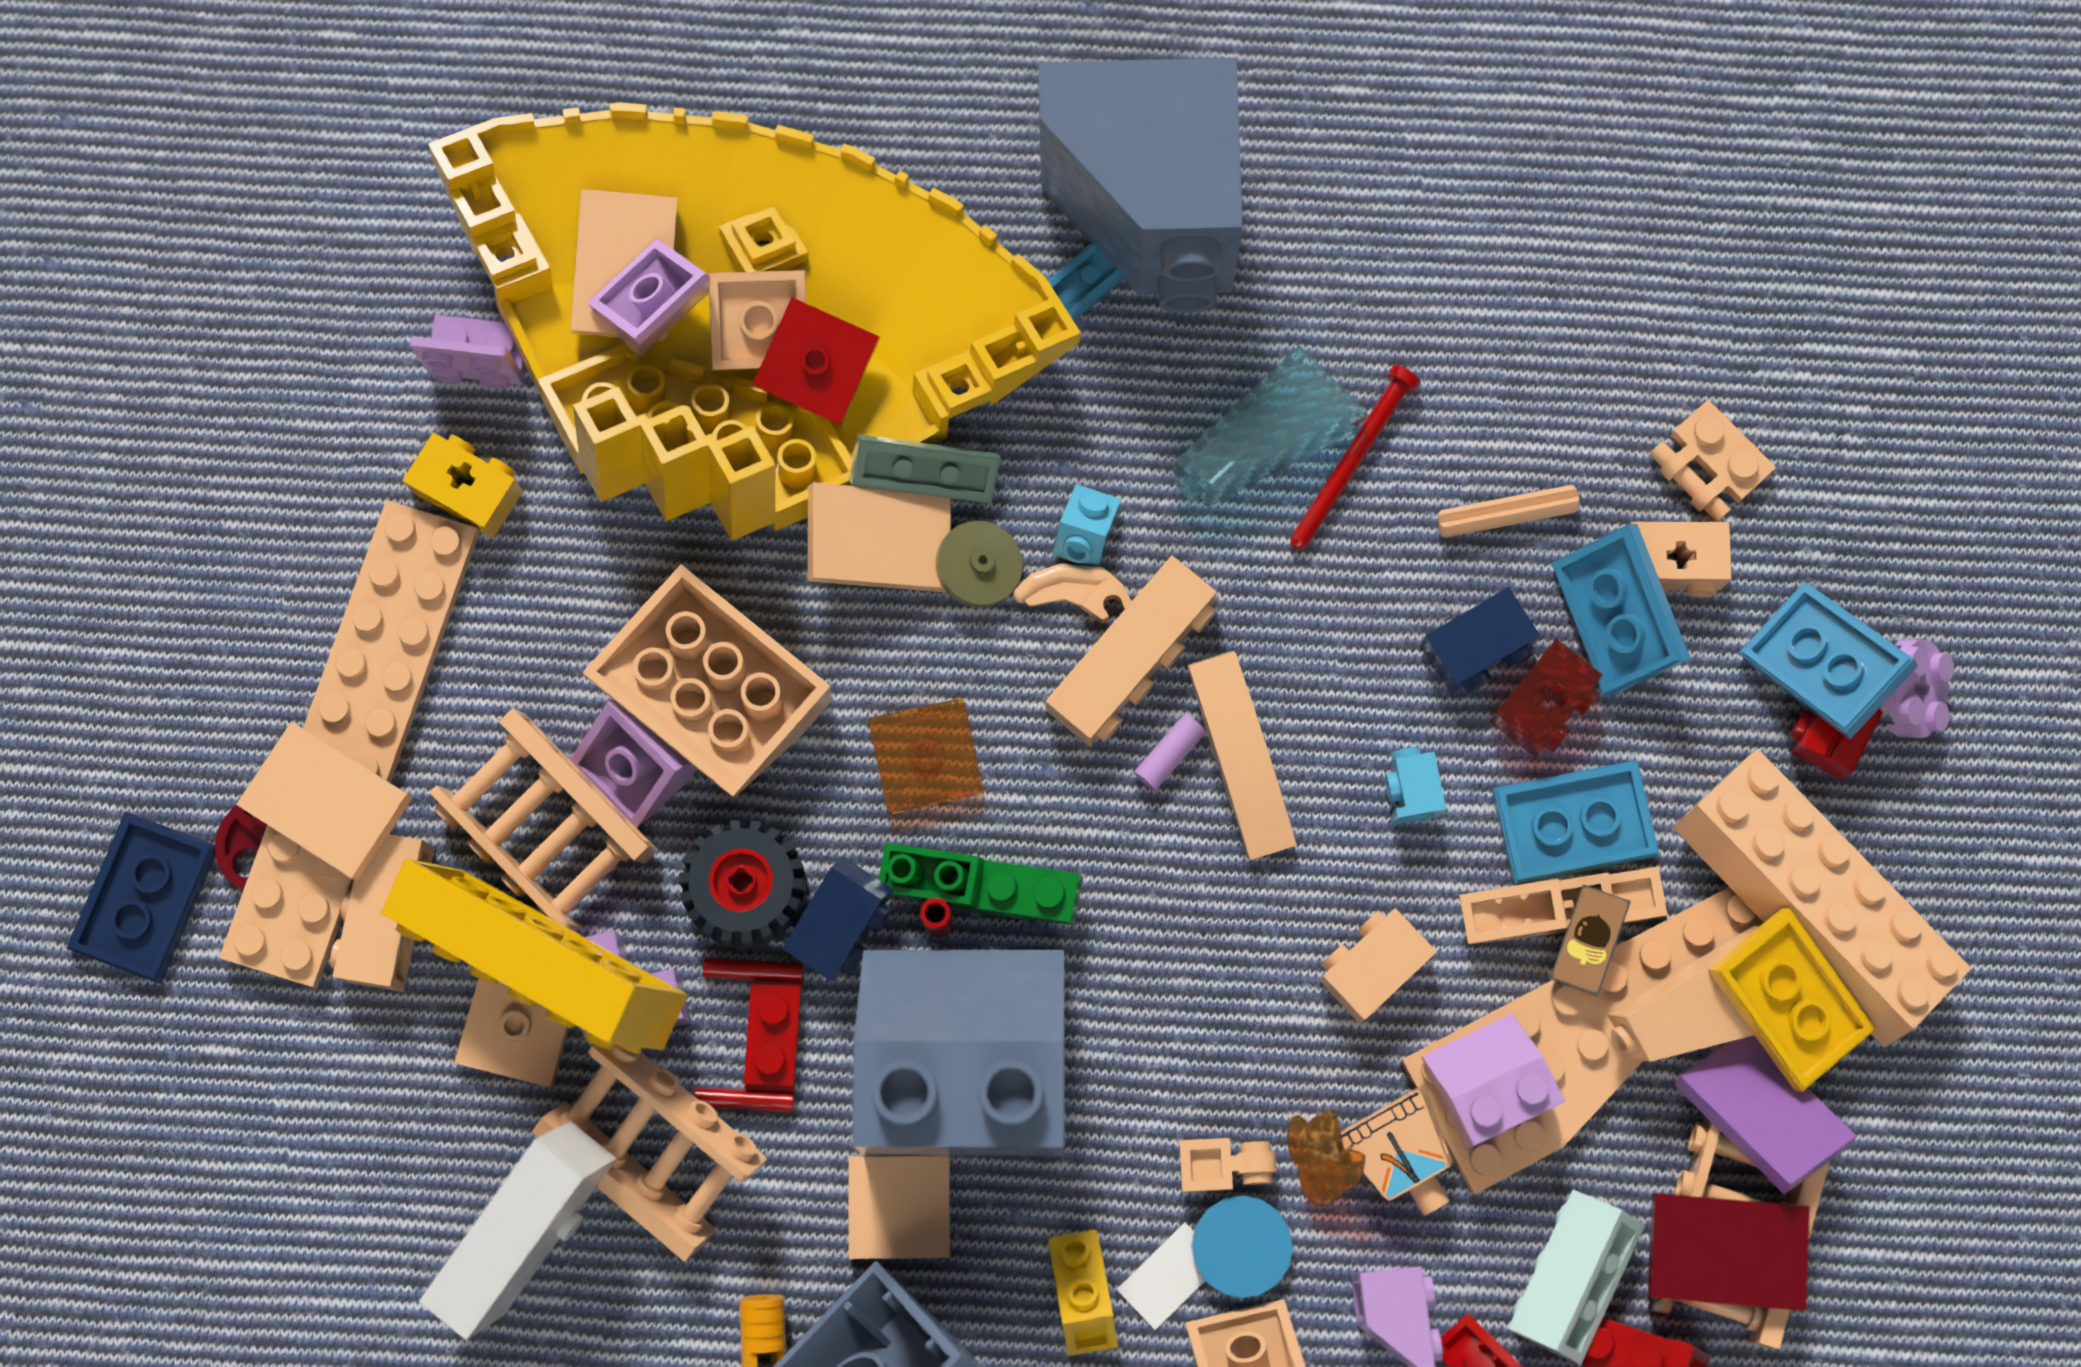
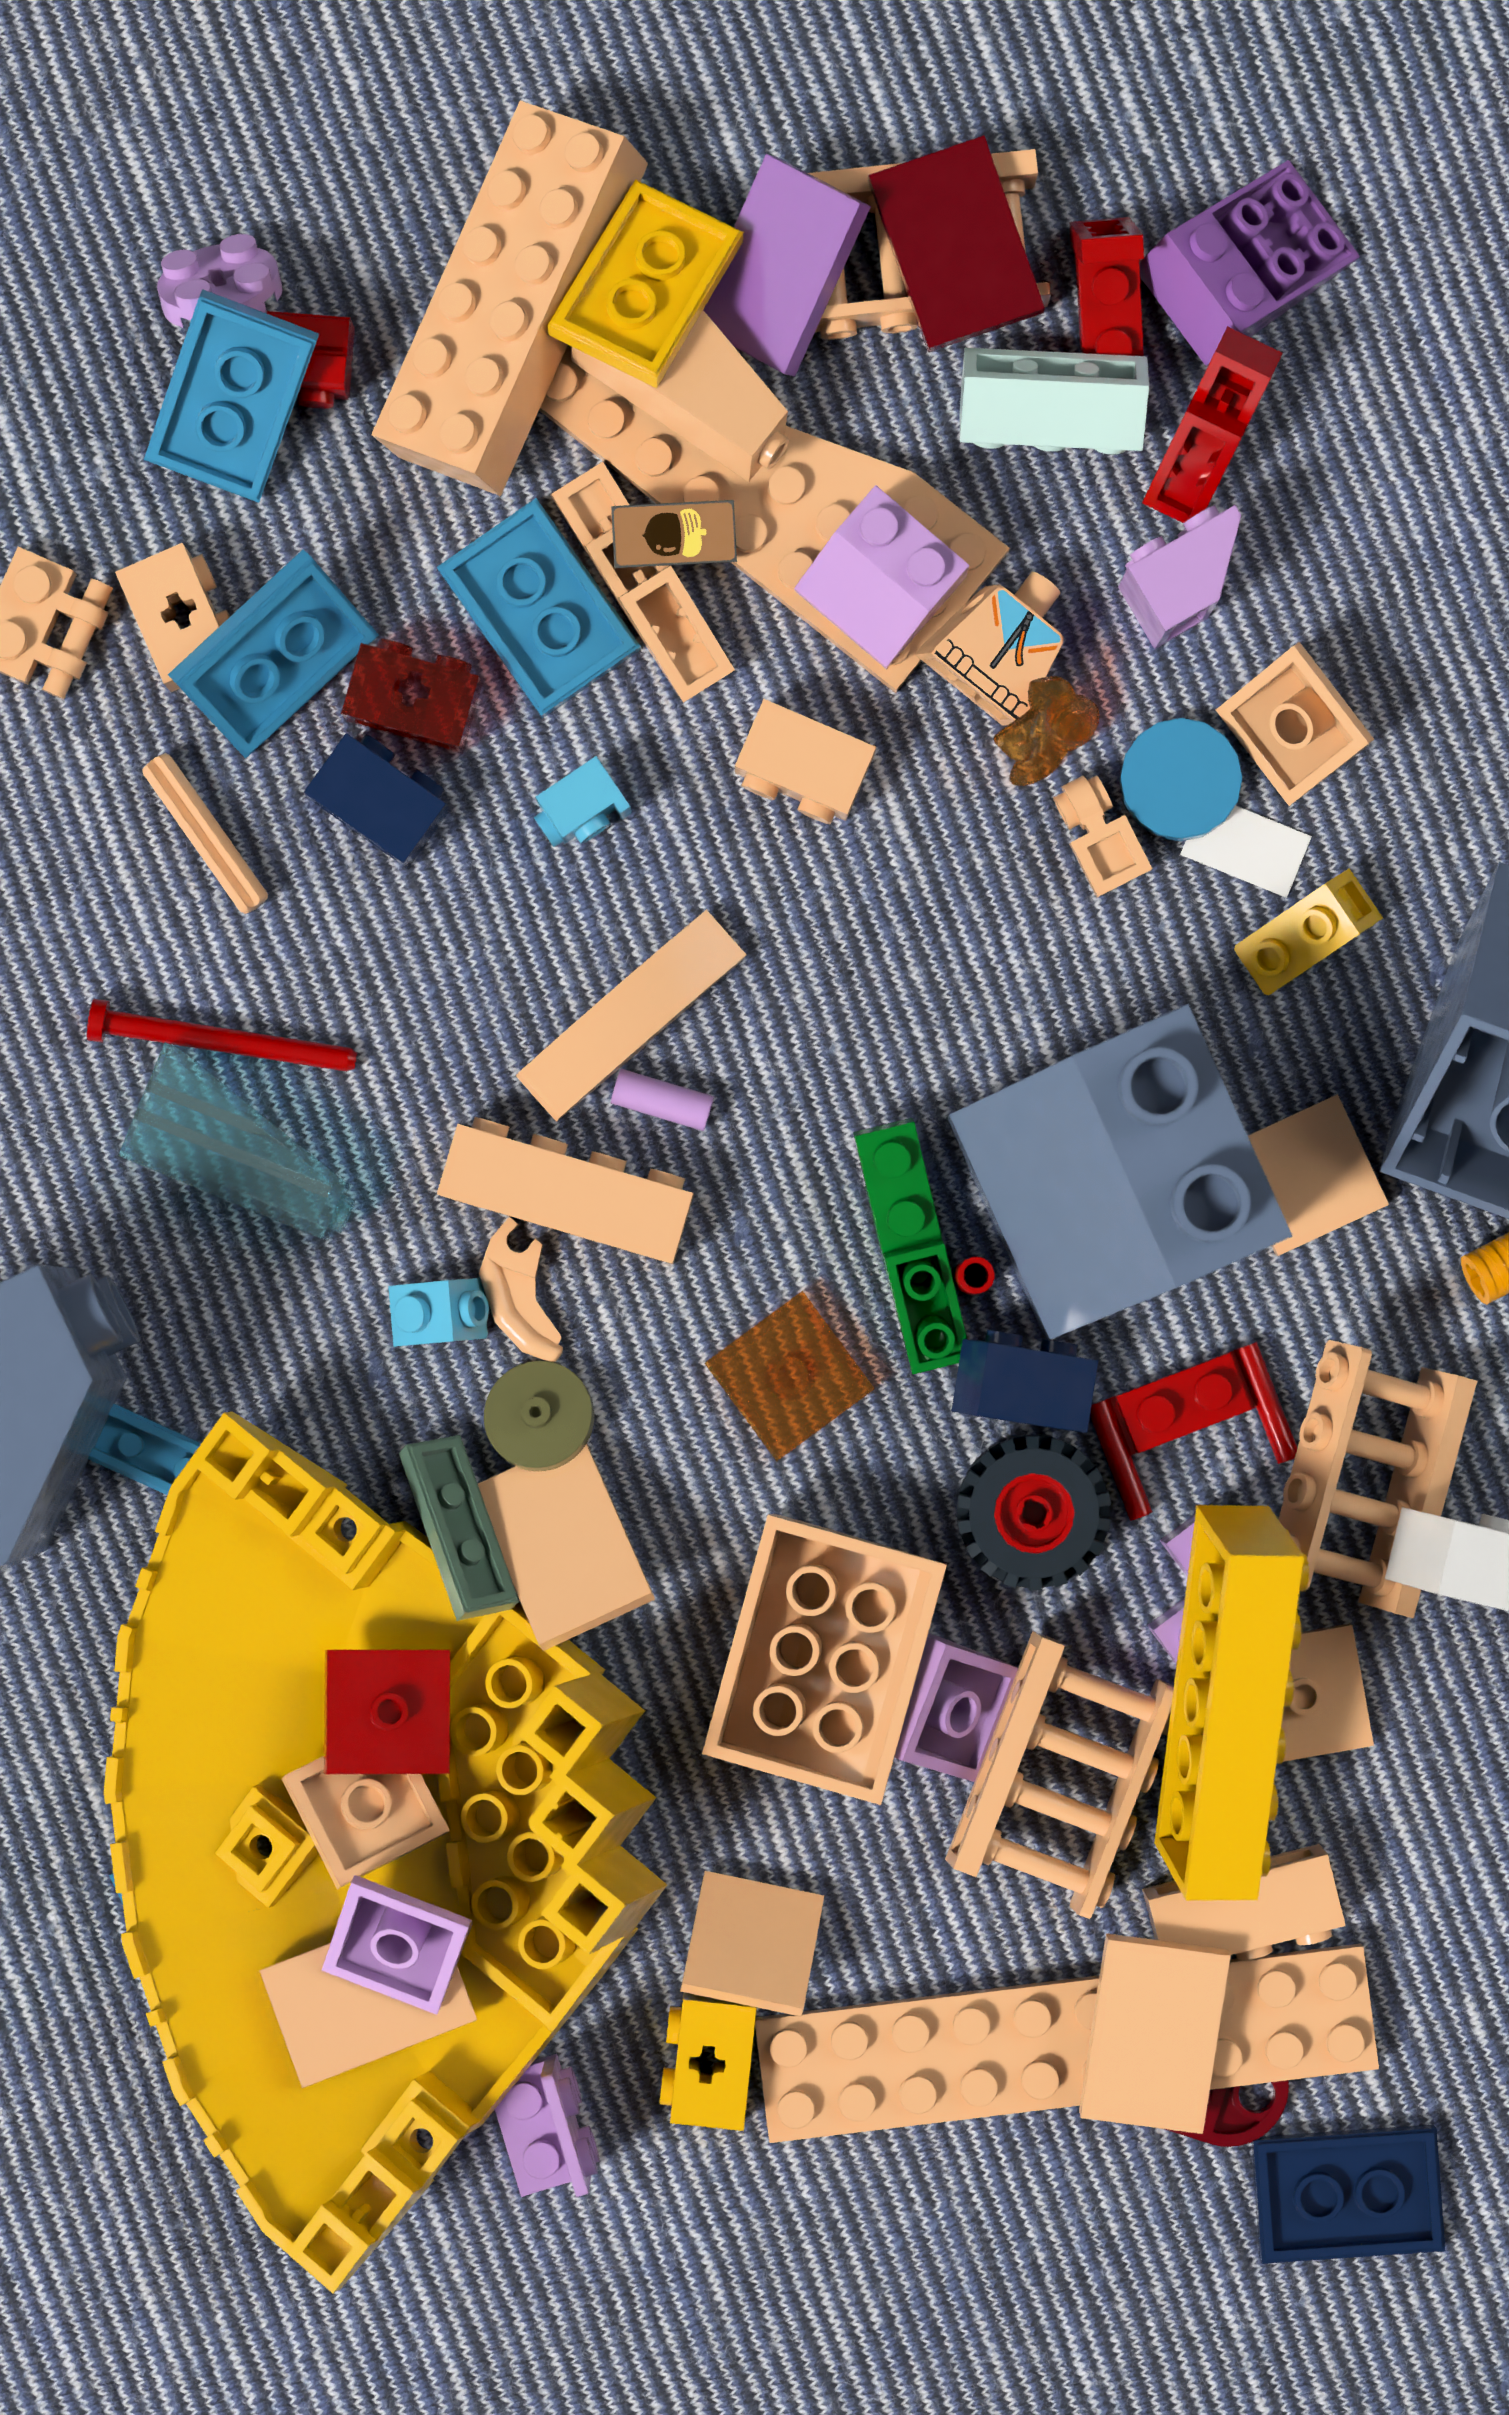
camera: 120 degrees left, 10 degrees up
none -> light nougat tile [680,1871,824,2017]

